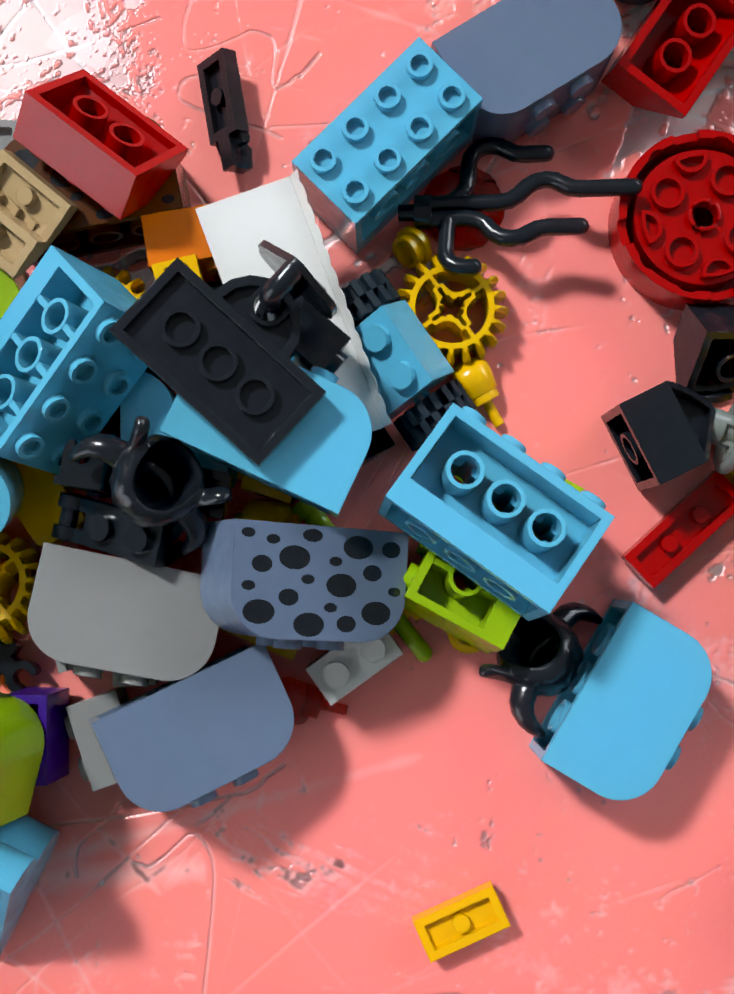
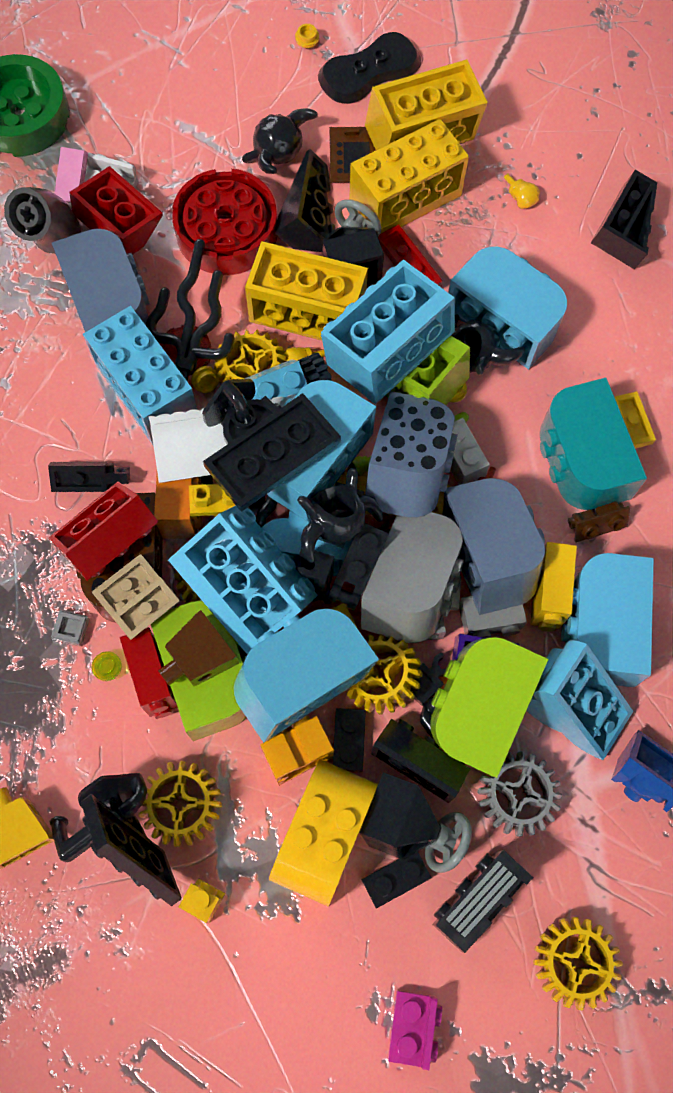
camera: 85 degrees left, 15 degrees down
none -> yellow brick [245,241,368,341]
none -> yellow brick [530,542,577,632]
none -> teal brick [539,378,647,510]
none -> medium azure brick [561,553,654,687]
none -> reddish brown hinge [568,501,630,543]

